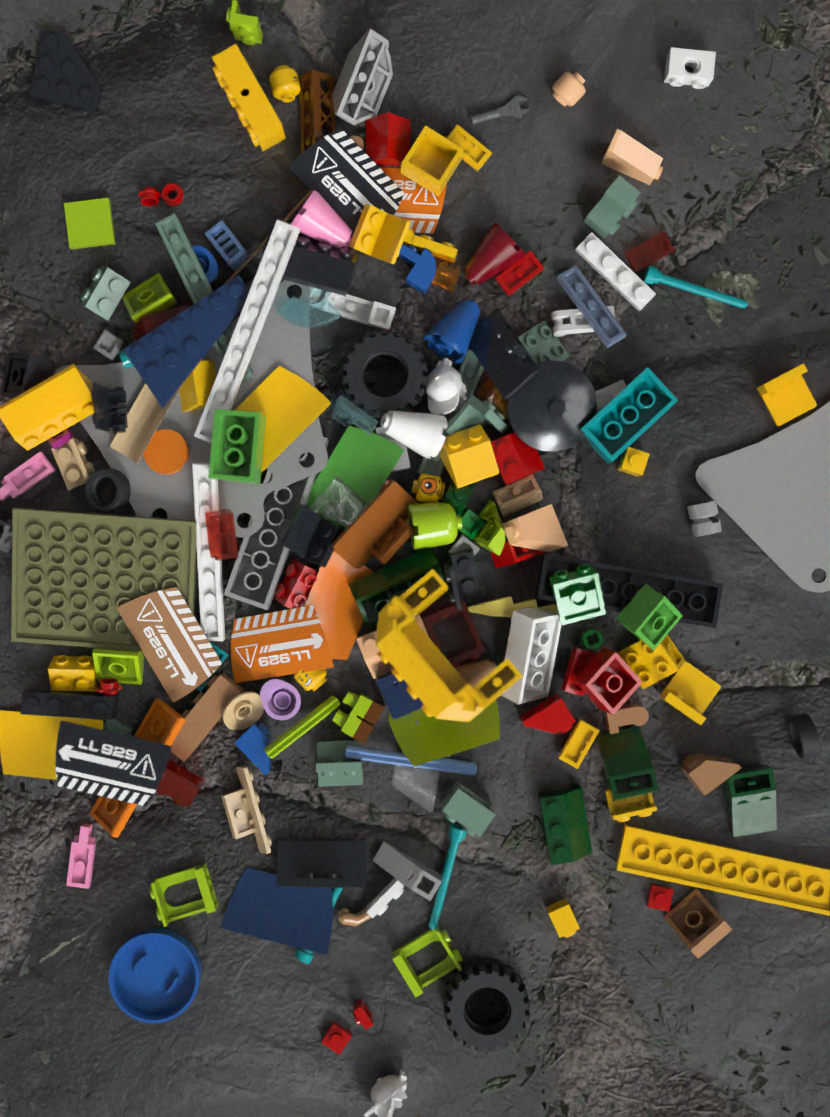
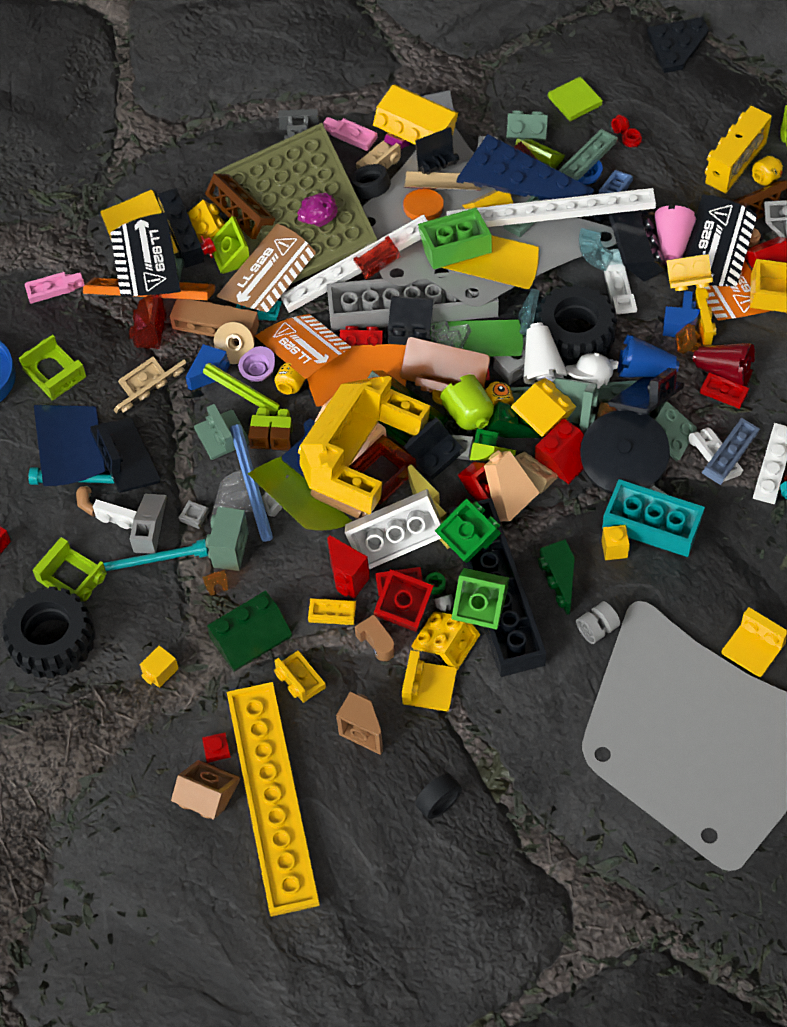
camera: 65 degrees right, 30 degrees down
dark green slope [596,726,659,802] -> none
slope [723,764,777,837] -> none
none -> light grey tile [179,500,209,529]
none -> clear orange tile [202,570,228,596]
none -> reddish brown fence [205,173,276,239]
none -> magenta hair [297,193,338,227]
none -> light grey hinge [434,594,454,612]
none -> dark green slope [538,539,575,615]

